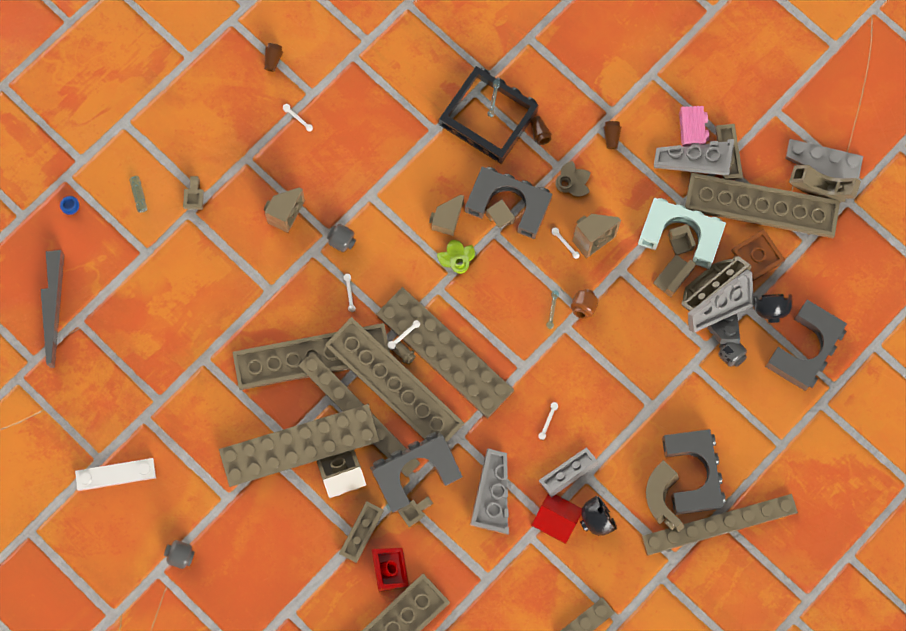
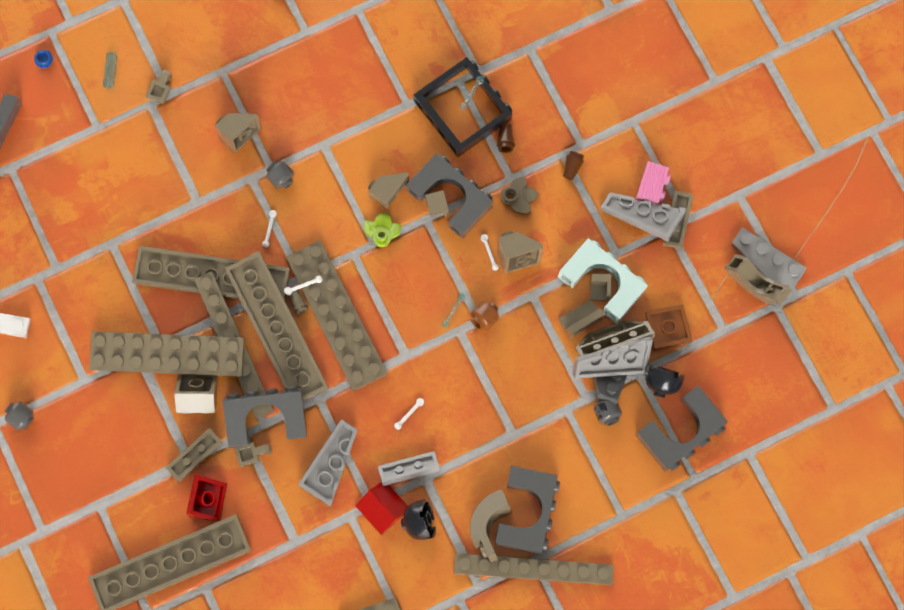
camera: 20 degrees right, 0 degrees up
white hinge [283,104,313,131] -> none
dark tan plate [685,173,840,238] -> none

